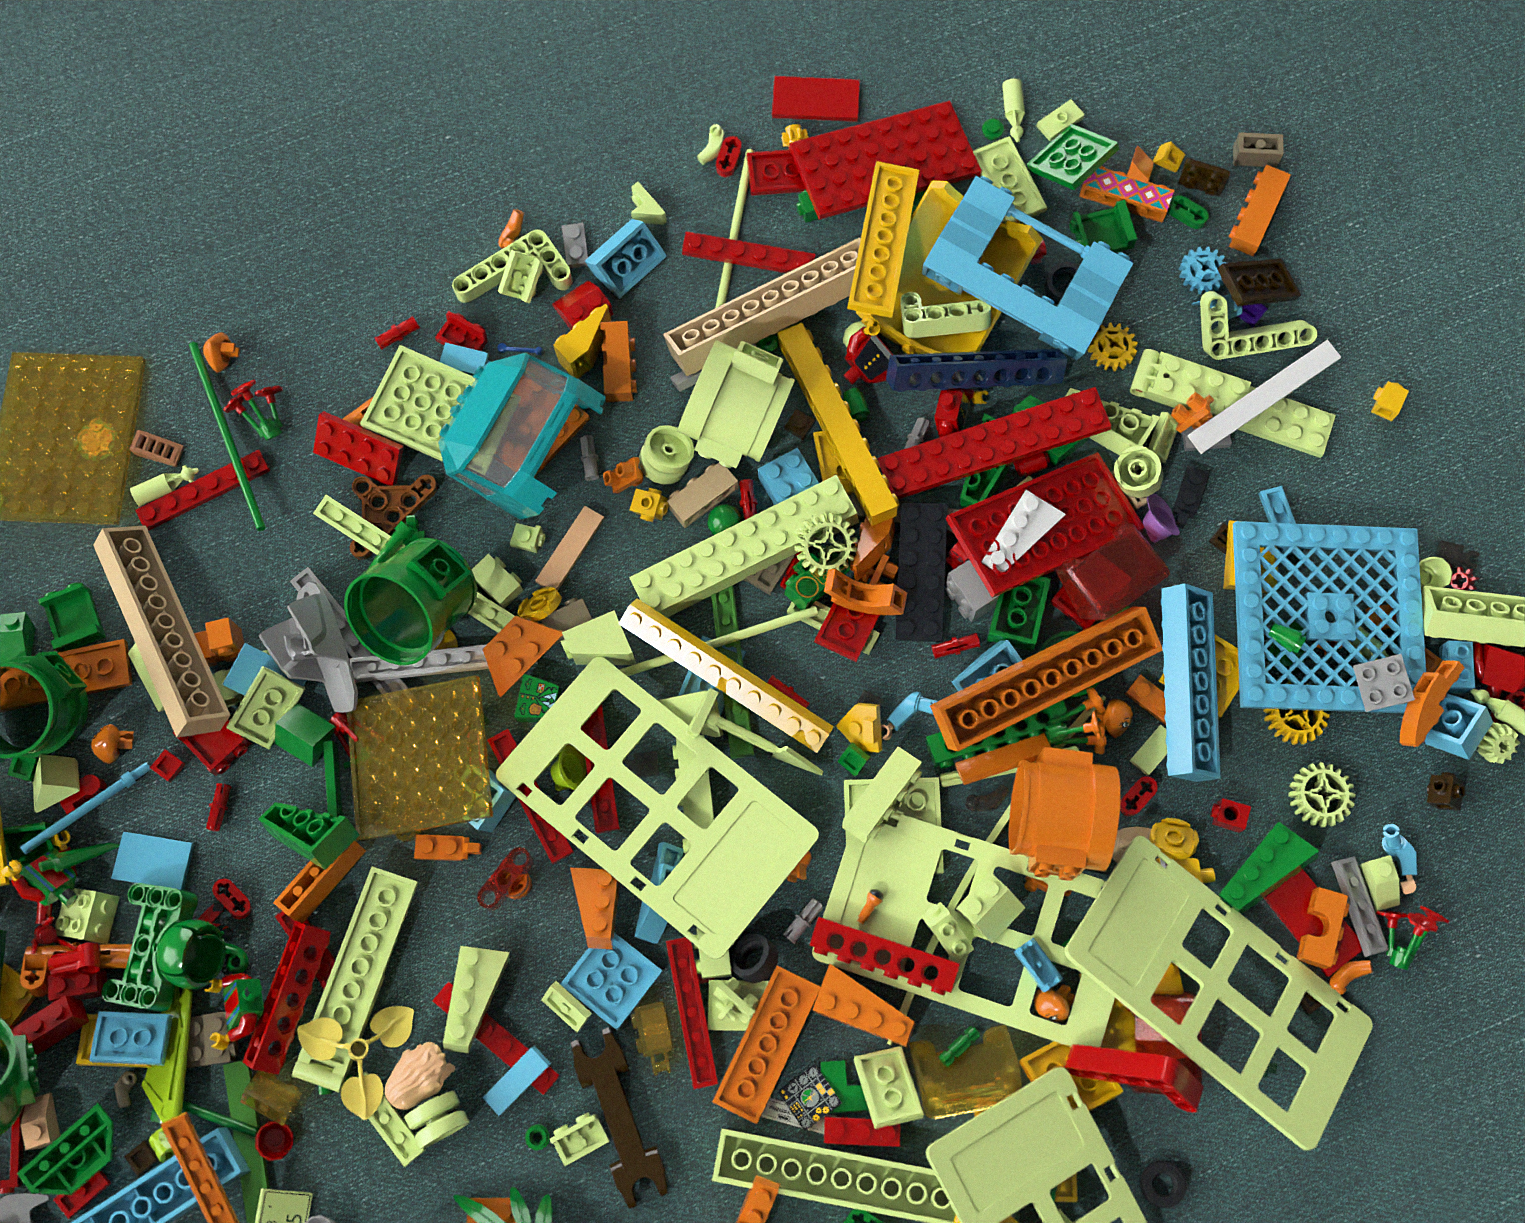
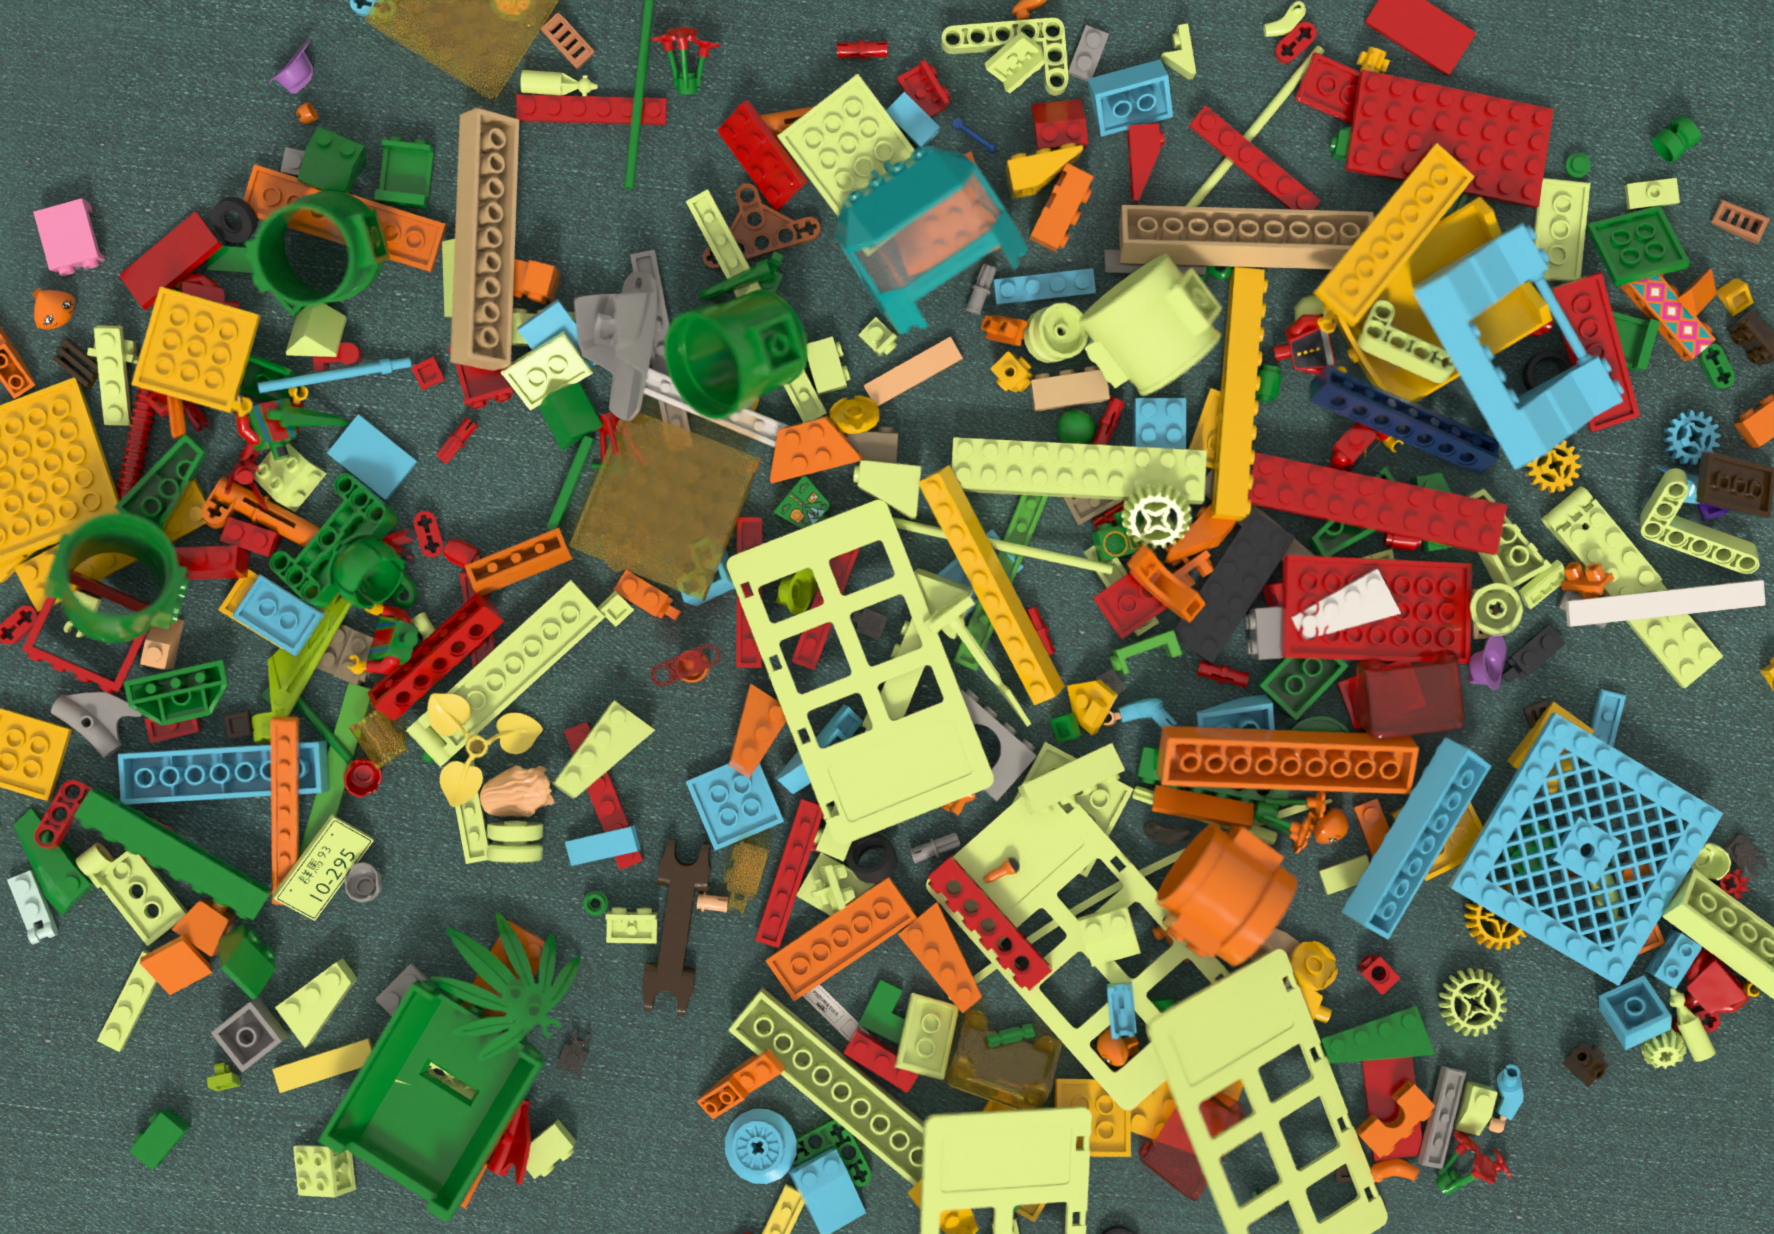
camera: 25 degrees right, 15 degrees up
red piece [48,943,101,978] -> none
orange piece [91,724,134,764] -> none
dark tan arm [114,1071,137,1109] -> none
green wedge [258,802,360,870] -> none
yellowish green plate [541,981,592,1032] -> none
sticker [778,1064,842,1131] -> none
dark brown plate [784,409,815,441] -> none
light grey axle [904,417,930,449] -> none
yellowish green bracket [921,902,974,962] -> none
yellowish green wheel [1003,79,1025,142] -> none
red beam [1064,1044,1204,1113] -> none
red beam [1120,776,1158,817] -> none
green cone [1268,623,1307,653] -> none
light grey hinge [1353,654,1415,712] -> none
orange slope [1399,660,1465,747] -> none
none -> yellowish green pin [412,612,436,642]
none -> red brick [443,538,482,570]
none -> yellowish green plate [597,590,634,627]
none -> light nougat pin [697,892,728,913]
none -> light grey arch [960,689,1037,801]
none -> medium azure plate [994,268,1096,306]
none -> bright green panel [1109,630,1182,675]
none -> red slope [1127,123,1165,205]
none -> red plate [1550,272,1640,432]
none -> green wheel [1651,115,1702,163]
none -> nougat slope [1711,200,1770,245]

